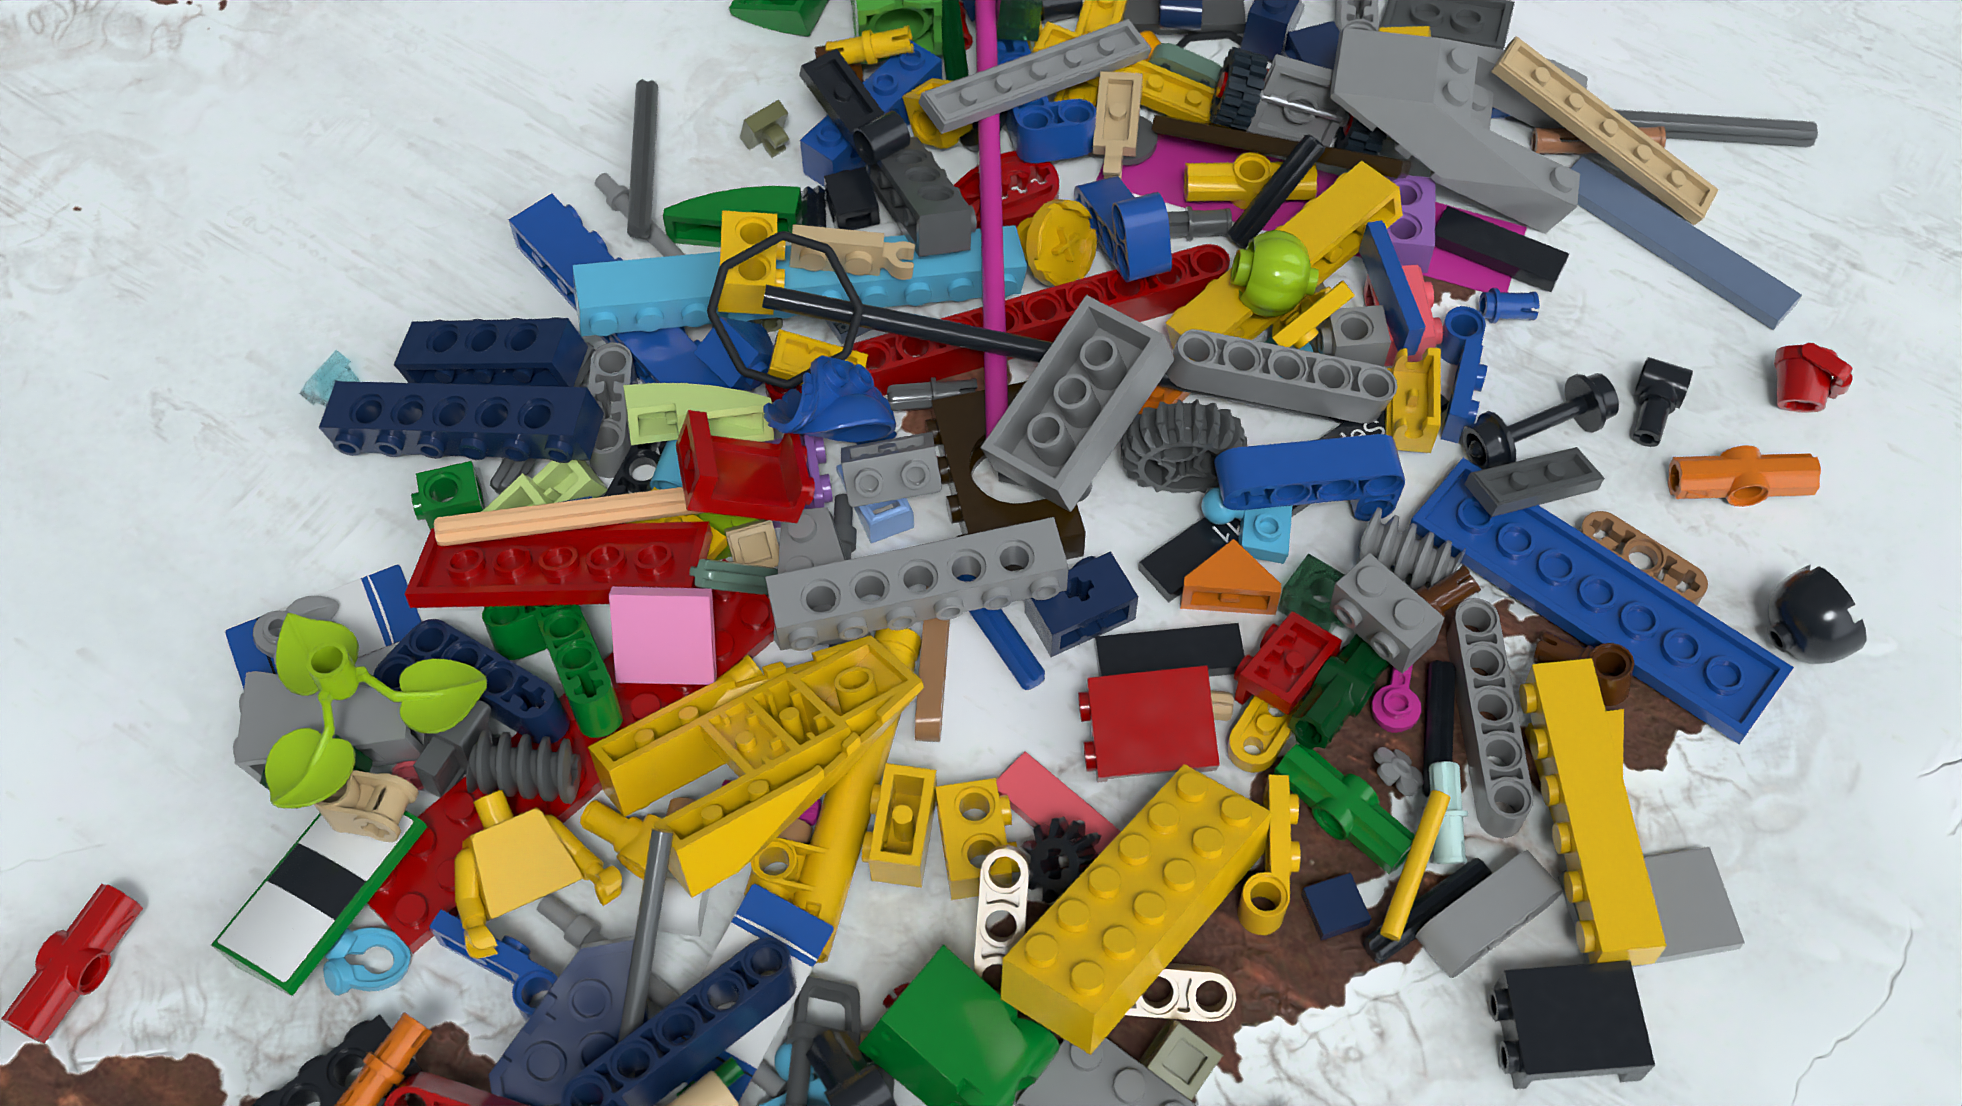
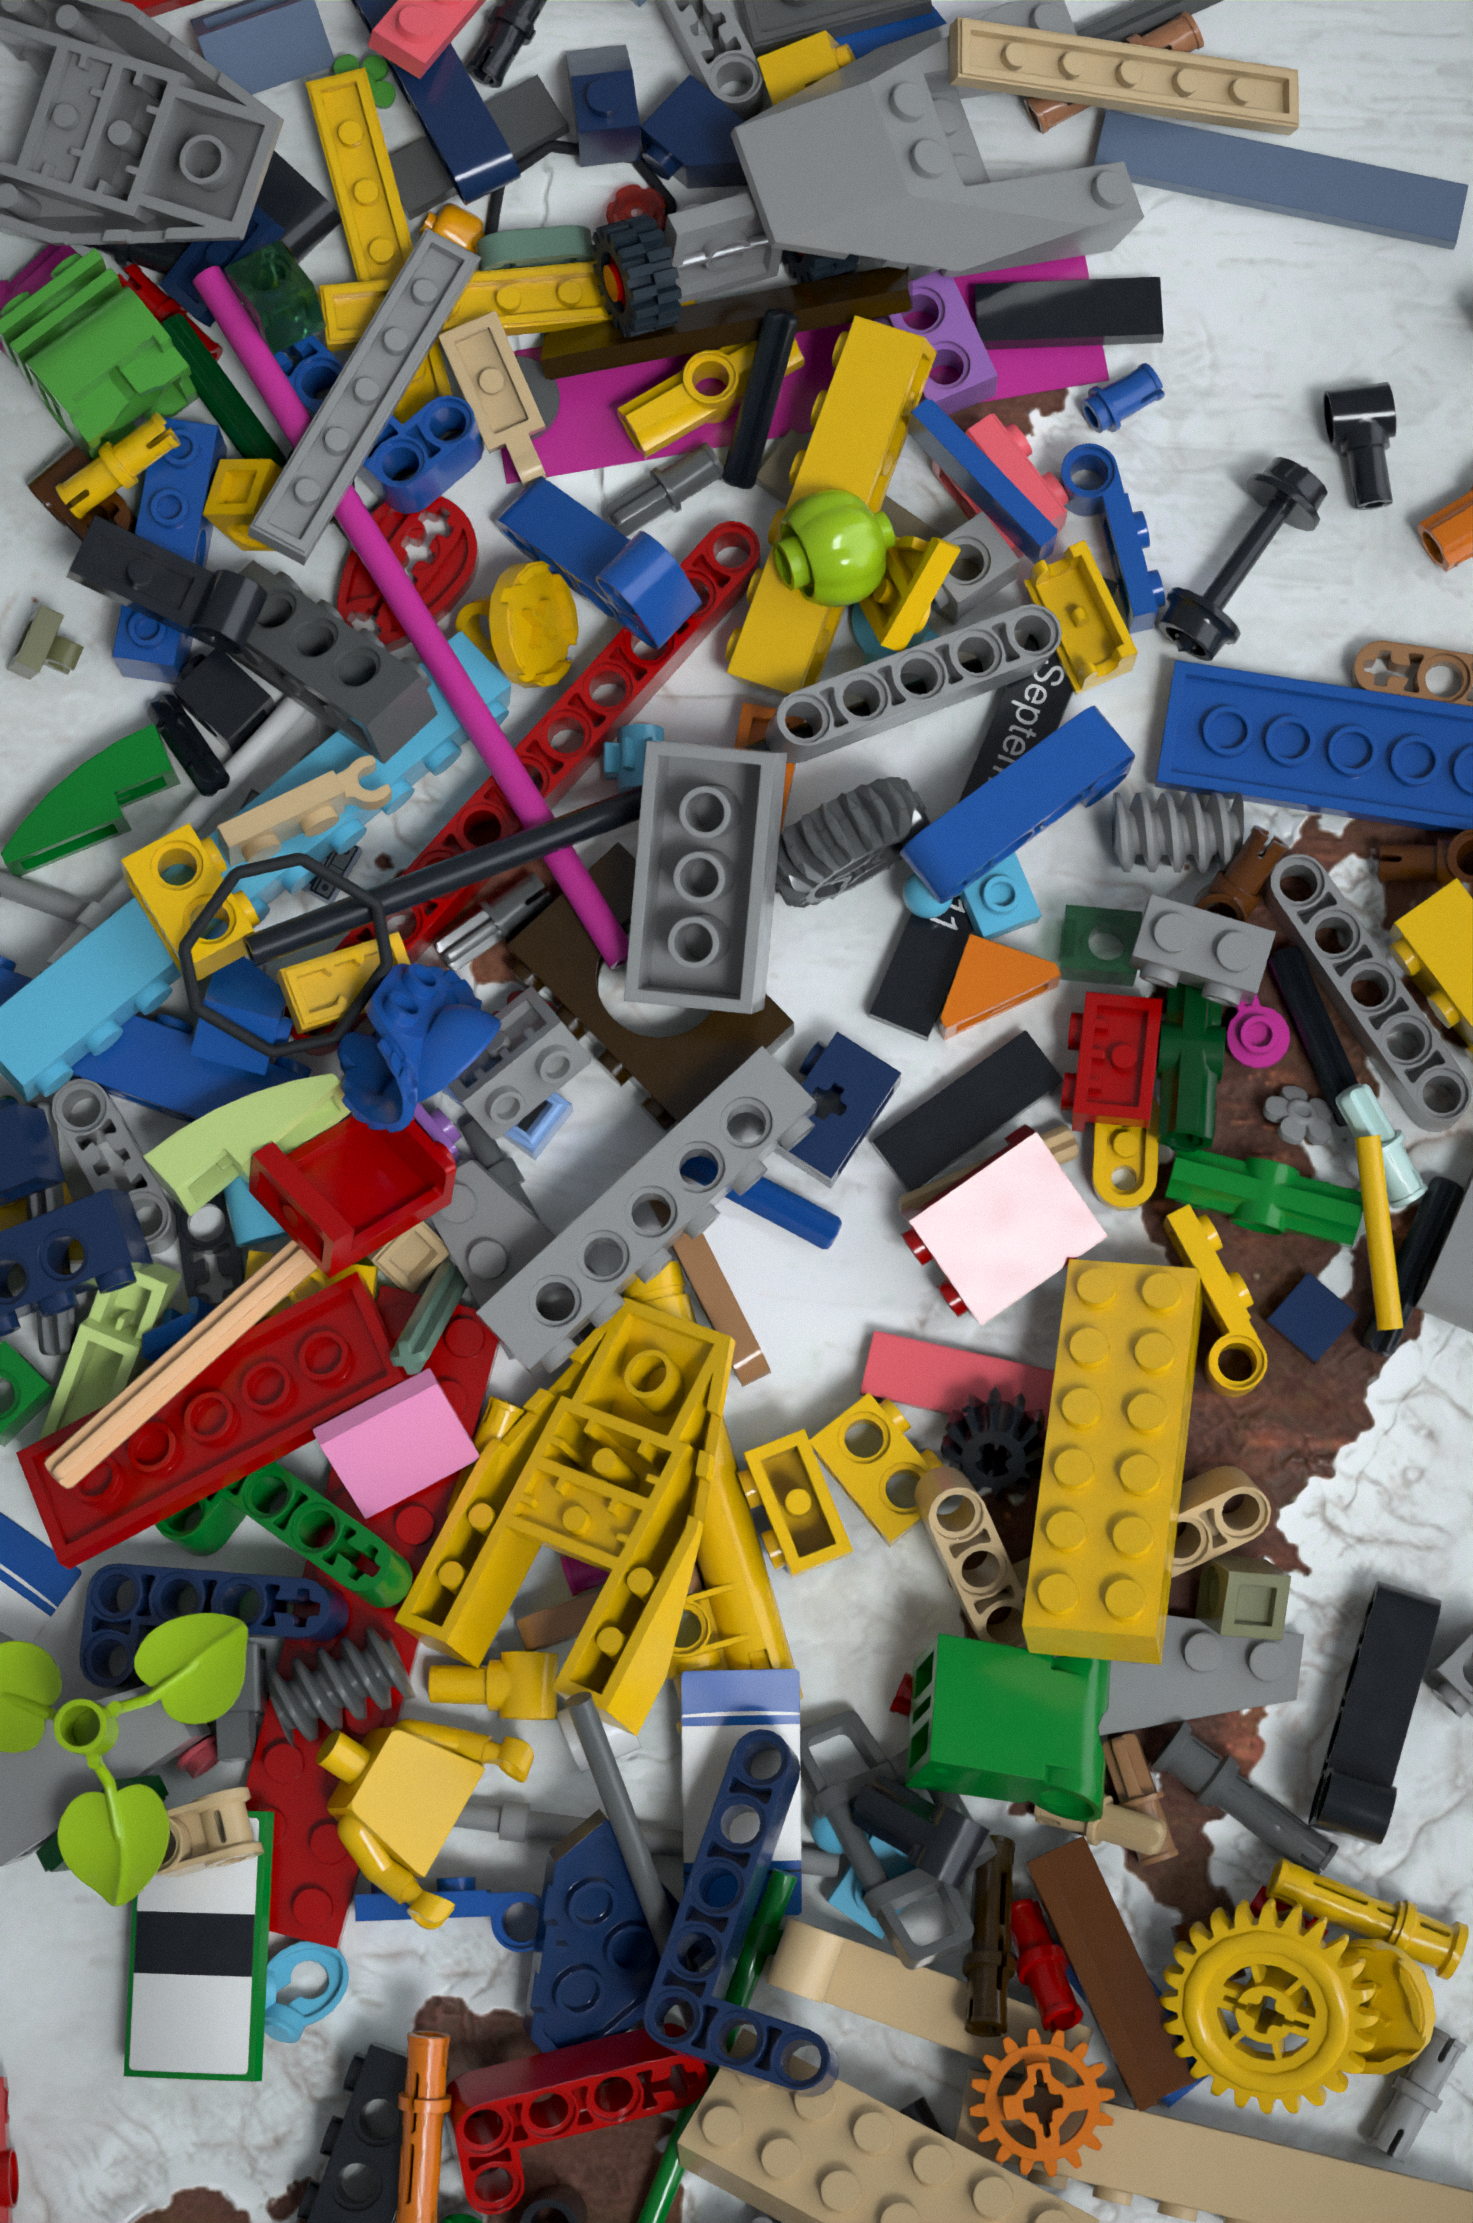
camera: 25 degrees left, 20 degrees up
dark grey tile [1464,447,1605,517] -> none

